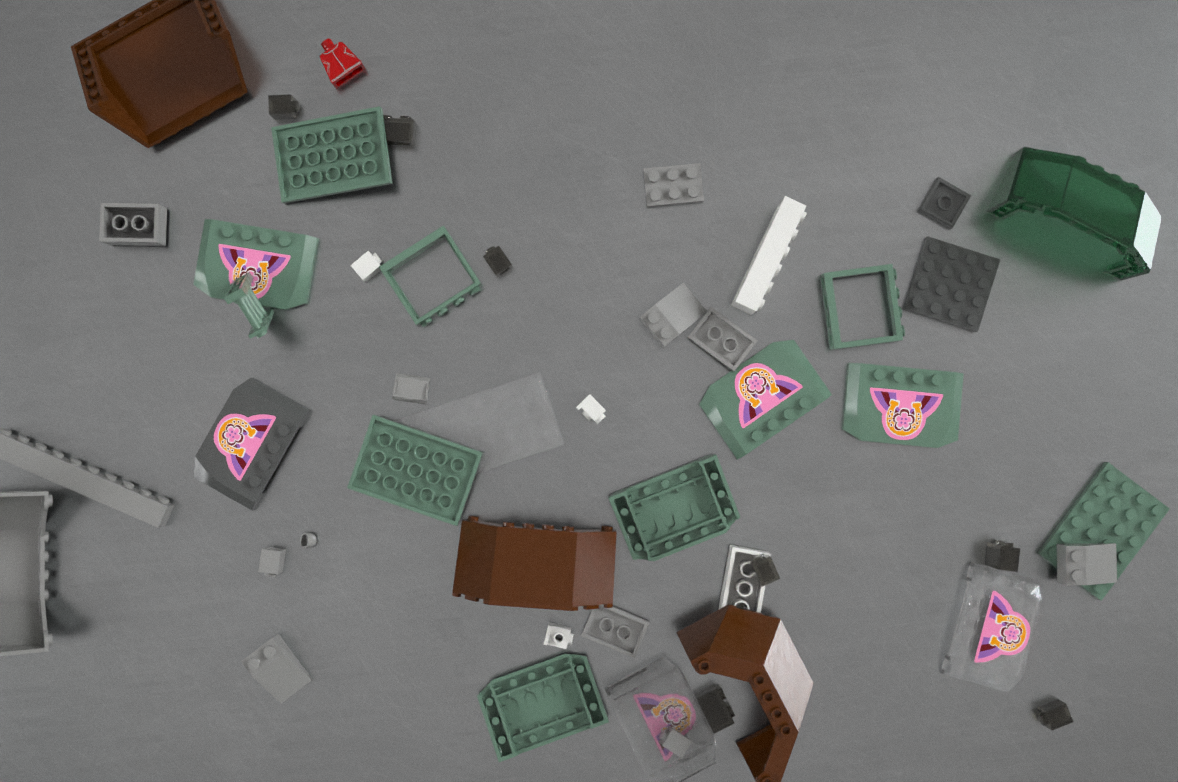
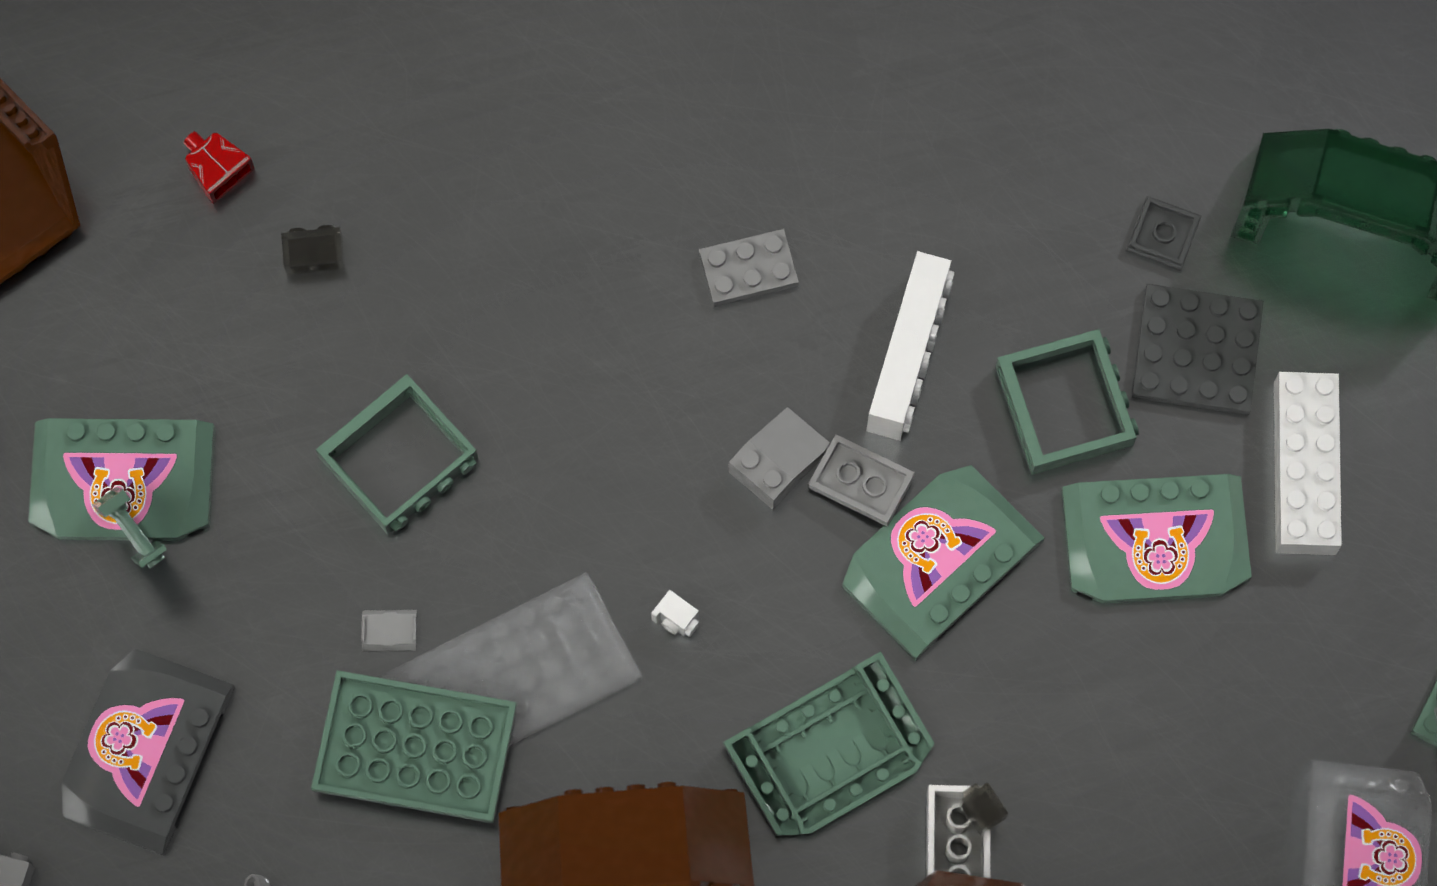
camera: 10 degrees left, 15 degrees down
clear smoke brick [268,94,299,119] -> none
sand green plate [271,106,393,203] -> none
white brick [350,251,382,283] -> none
clear smoke brick [483,246,513,278] -> none
clear smoke brick [985,540,1020,572] -> none
none -> white brick [1274,372,1342,555]

